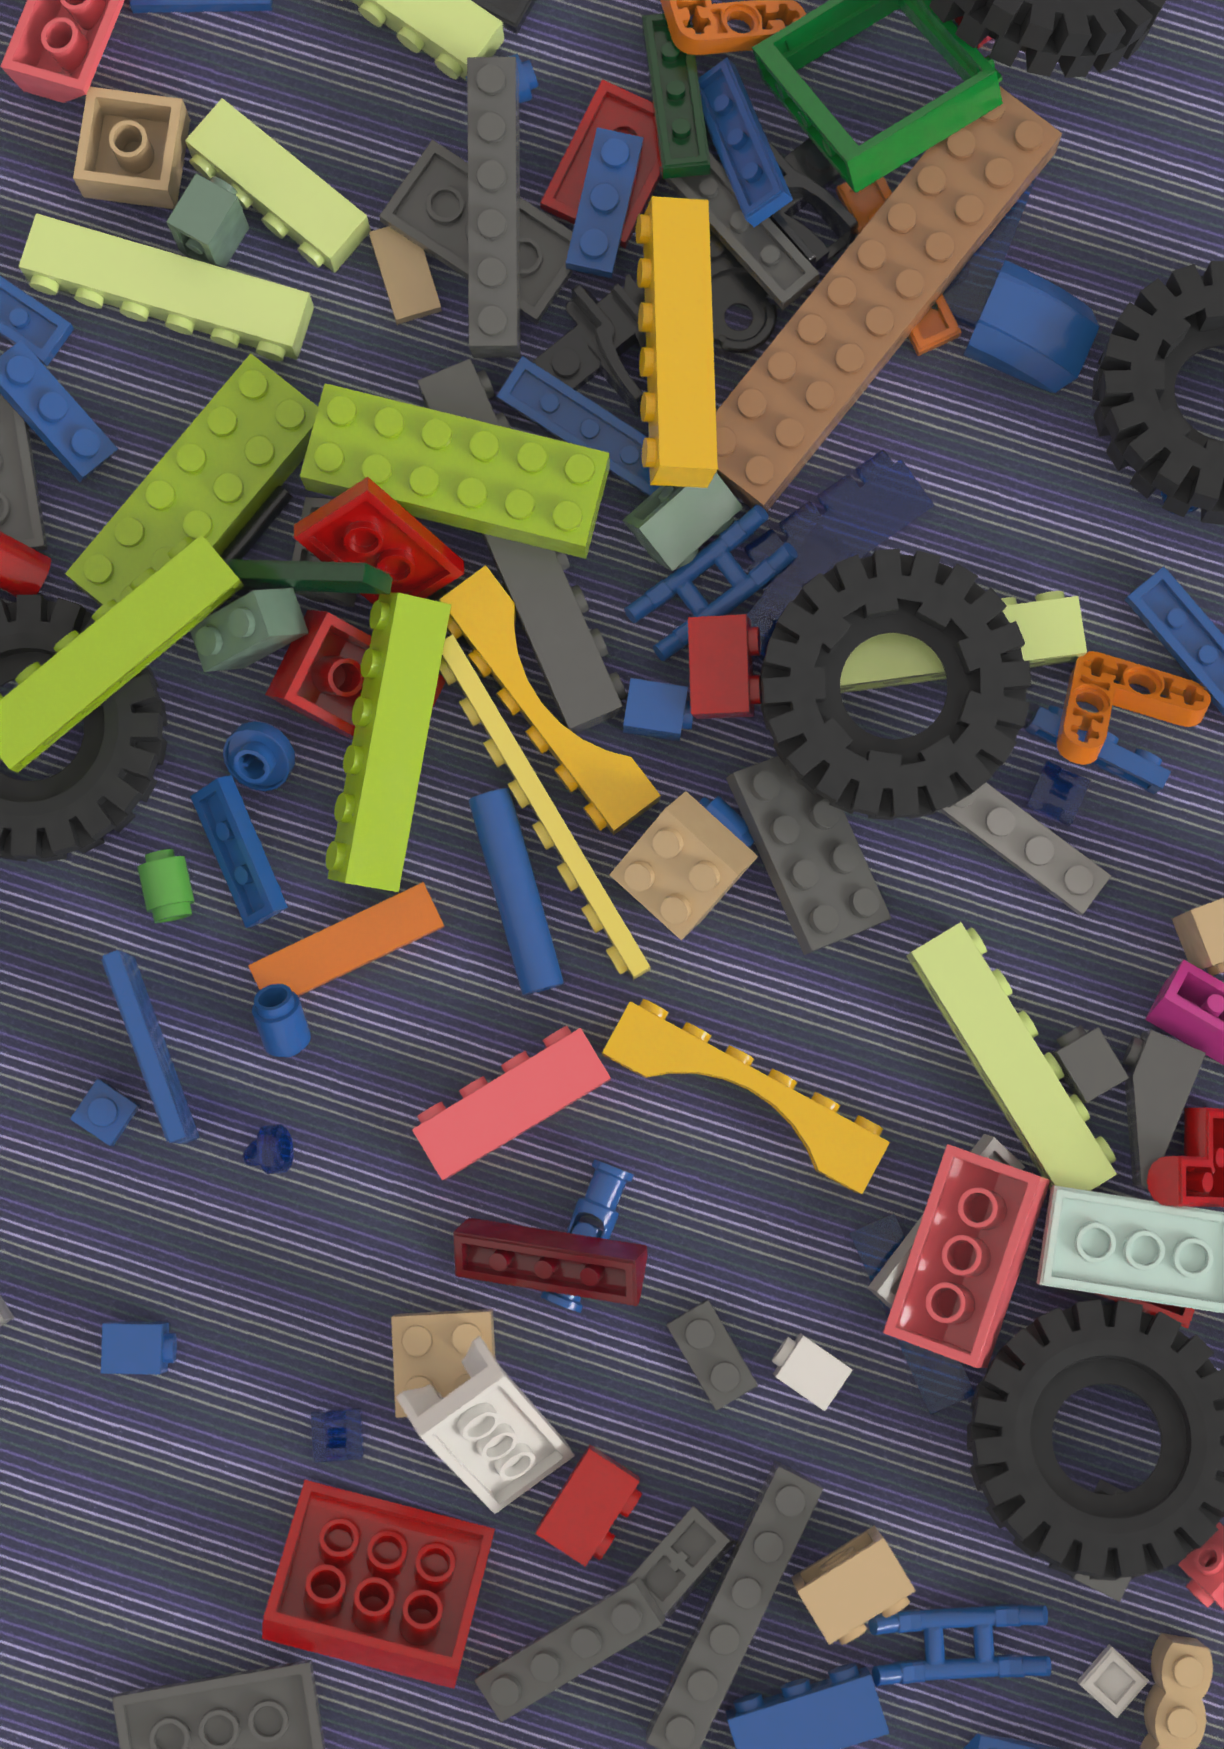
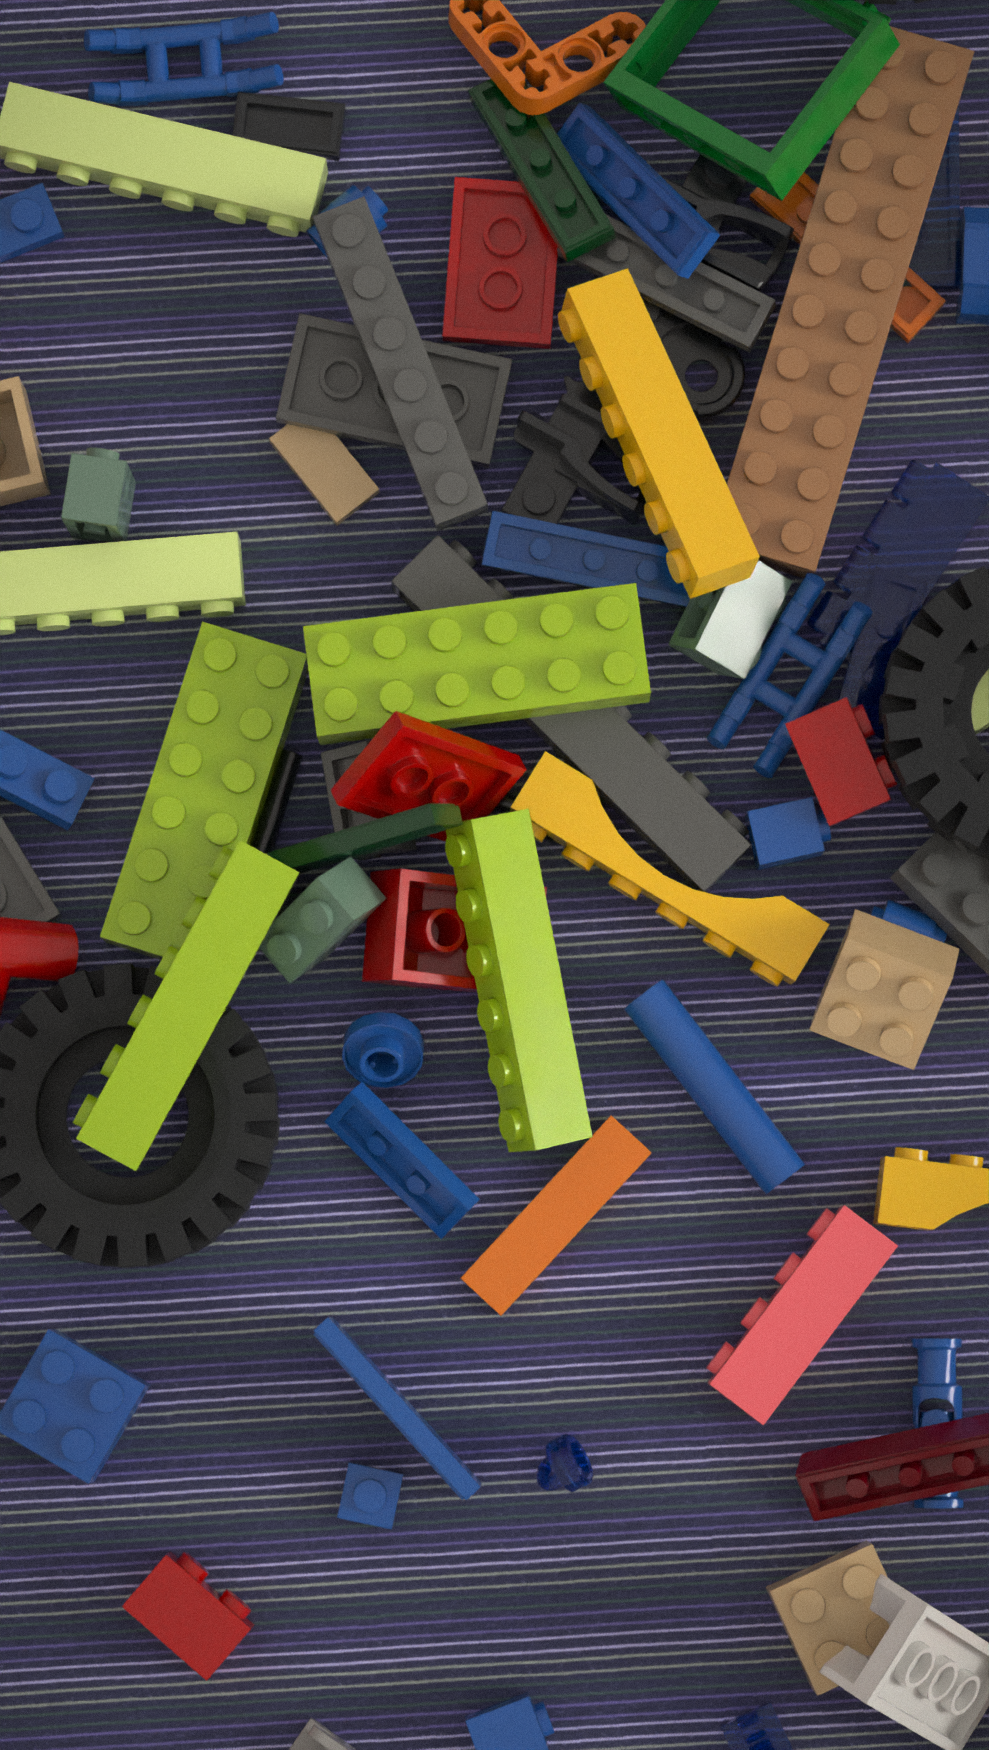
camera: 20 degrees left, 0 degrees up
bright green brick [137,849,195,923] -> none
yellowish green brick [185,98,371,273] -> none
blue brick [252,984,311,1057] -> none
light yellow plate [439,634,650,980] -> none
blue plate [566,127,643,279] -> none

